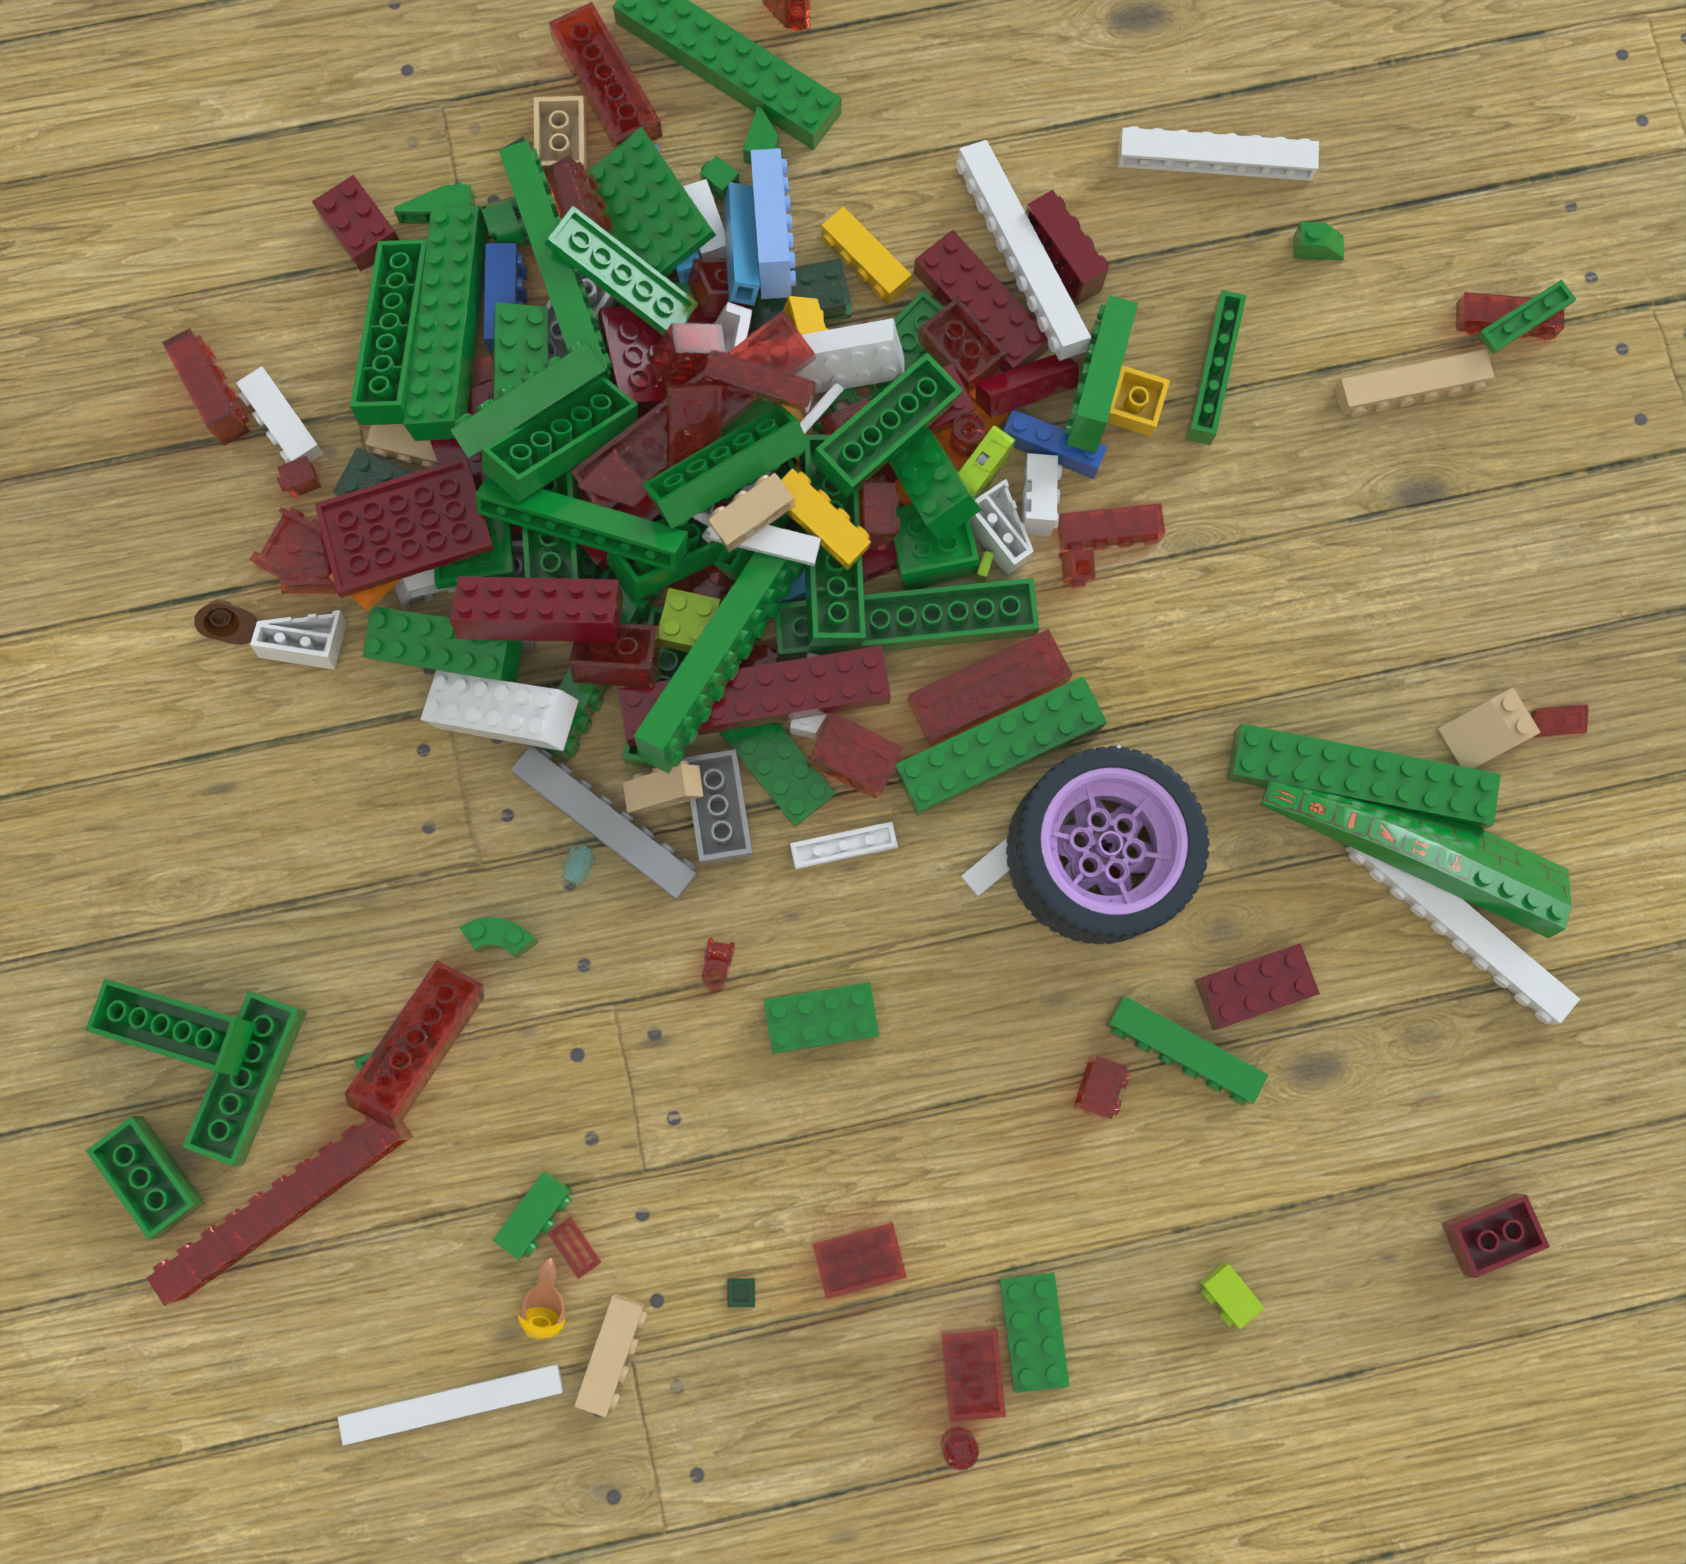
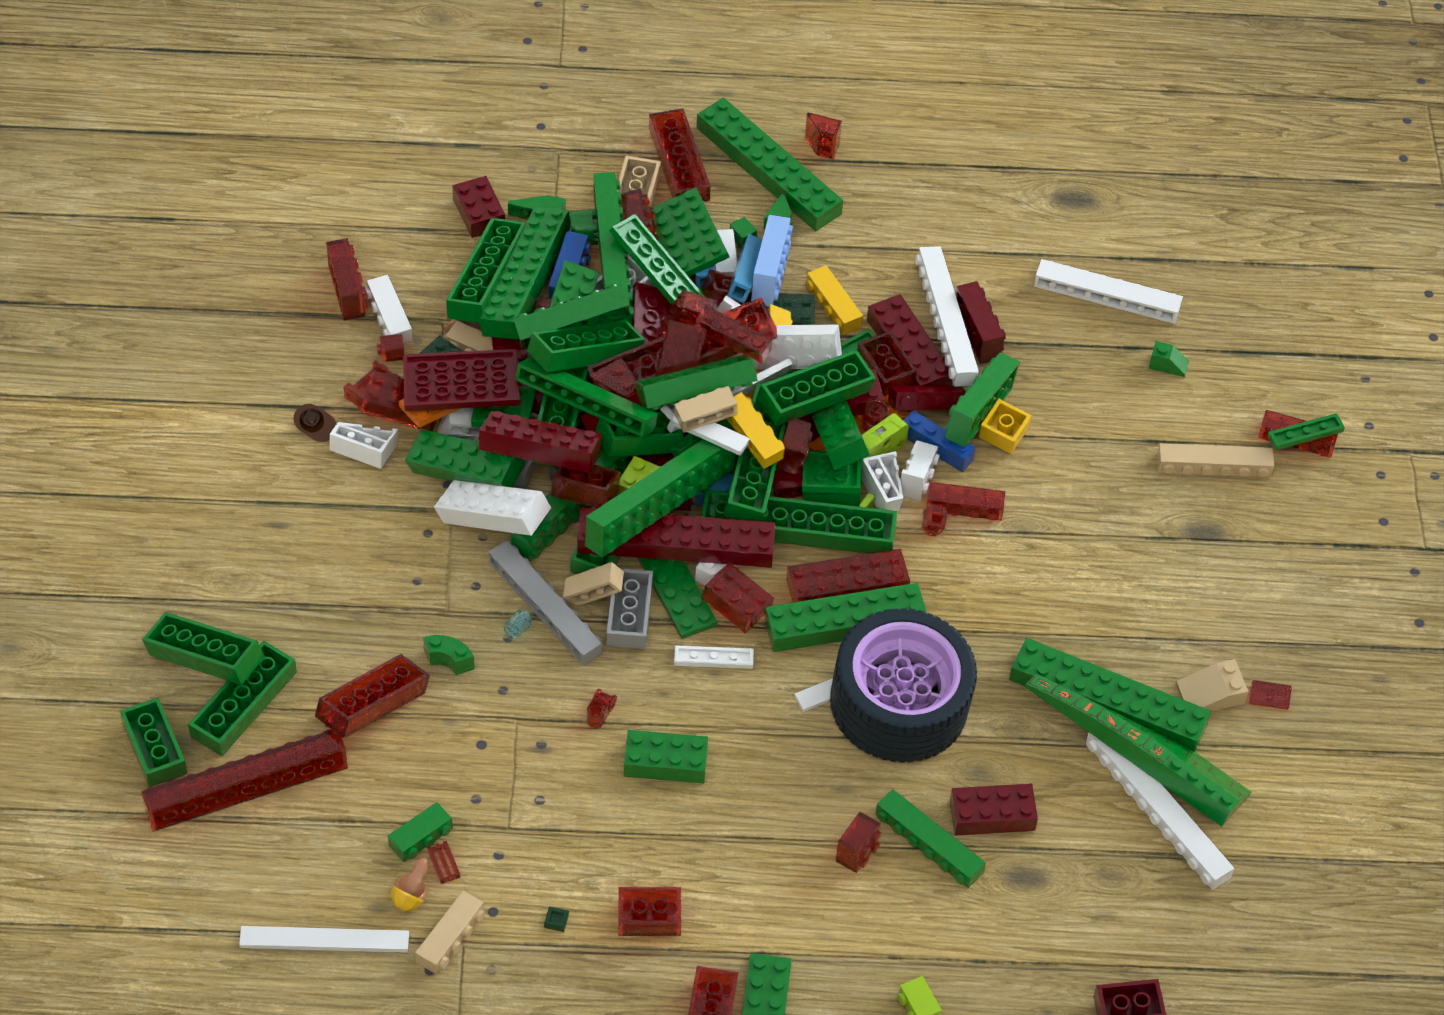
camera: 15 degrees right, 25 degrees down
green brick [1185,290,1247,445] -> none

